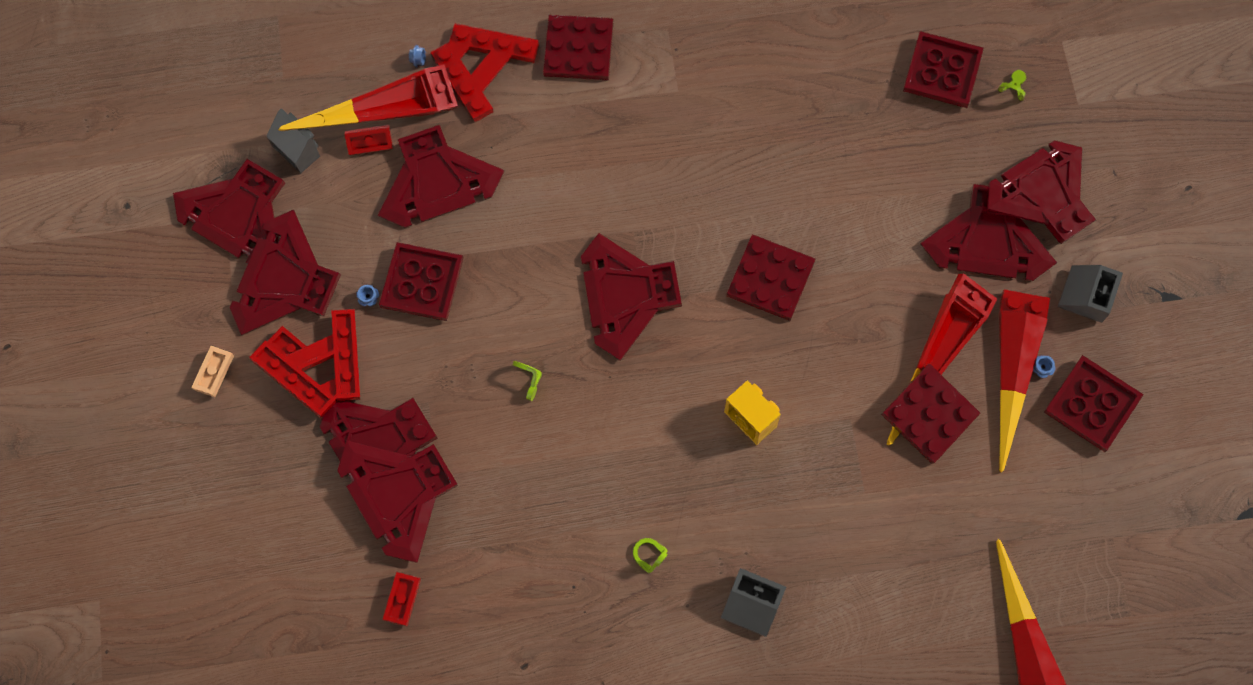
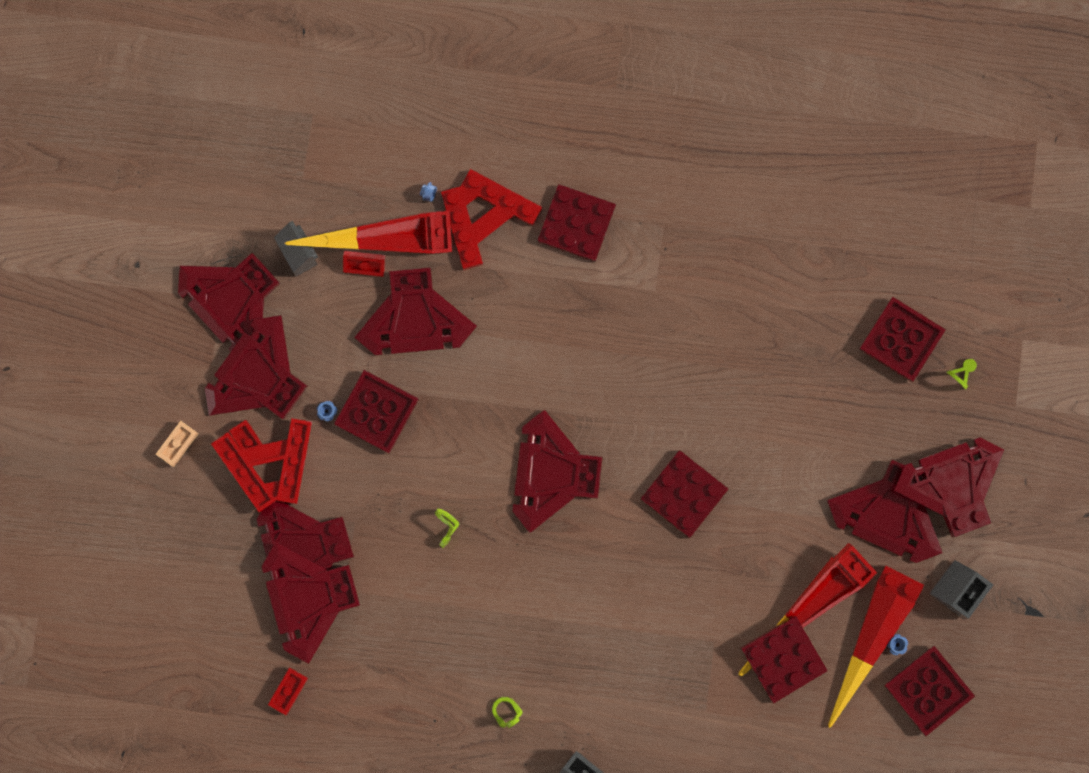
camera: 20 degrees right, 10 degrees up
yellow brick [724,380,781,445] -> none

